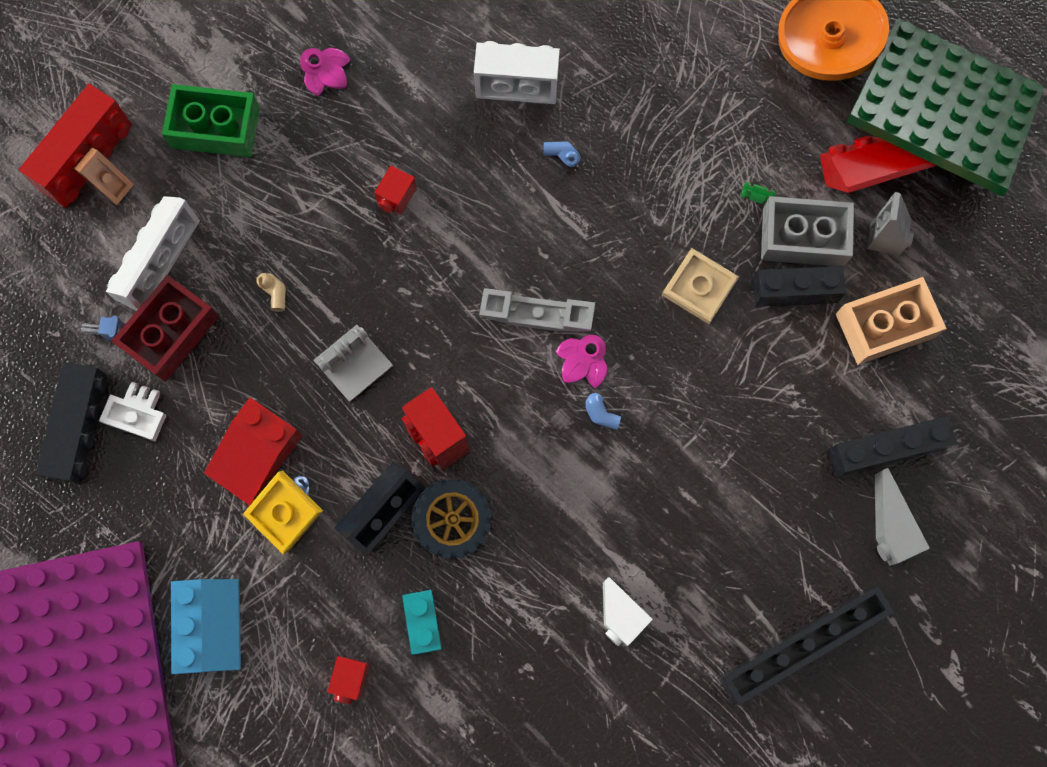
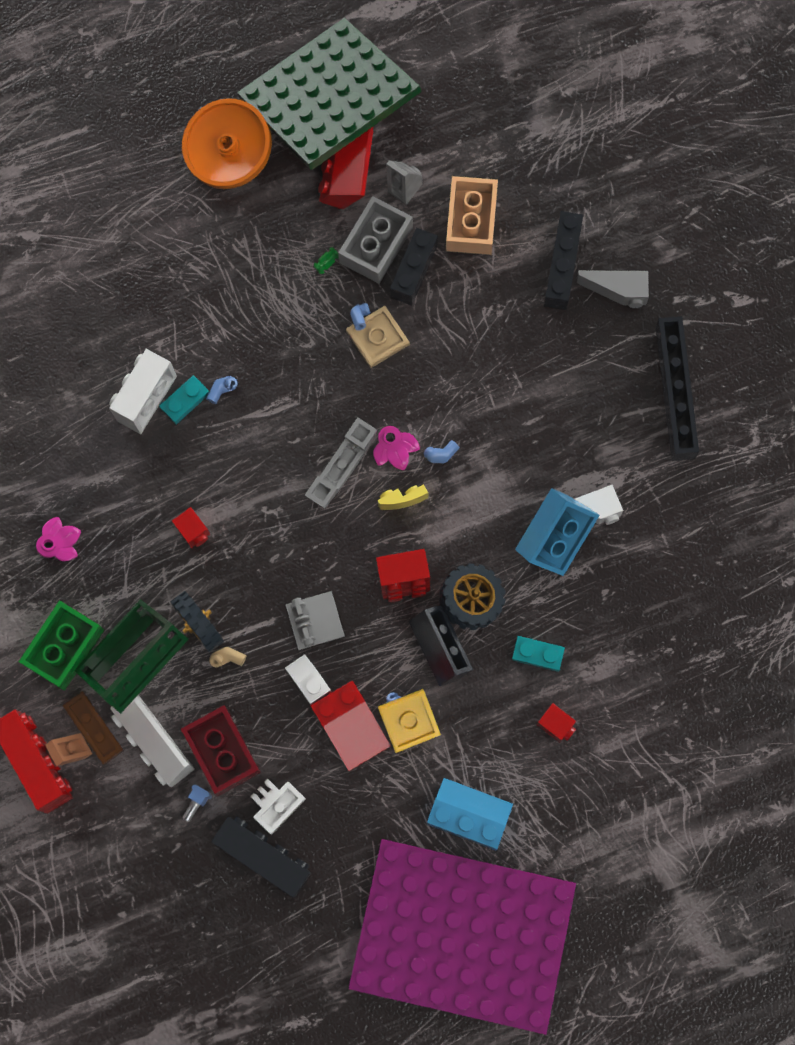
camera: 60 degrees left, 0 degrees up
none -> reddish brown tile [62,691,124,765]
none -> dark green window [75,599,189,714]
none -> teal plate [159,375,209,424]
none -> black wheel [170,591,224,652]
none -> white slope [285,654,332,705]
none -> medium blue arm [350,303,370,330]
none -> light yellow slope [378,484,428,510]
none -> dark azure slope [515,488,600,576]

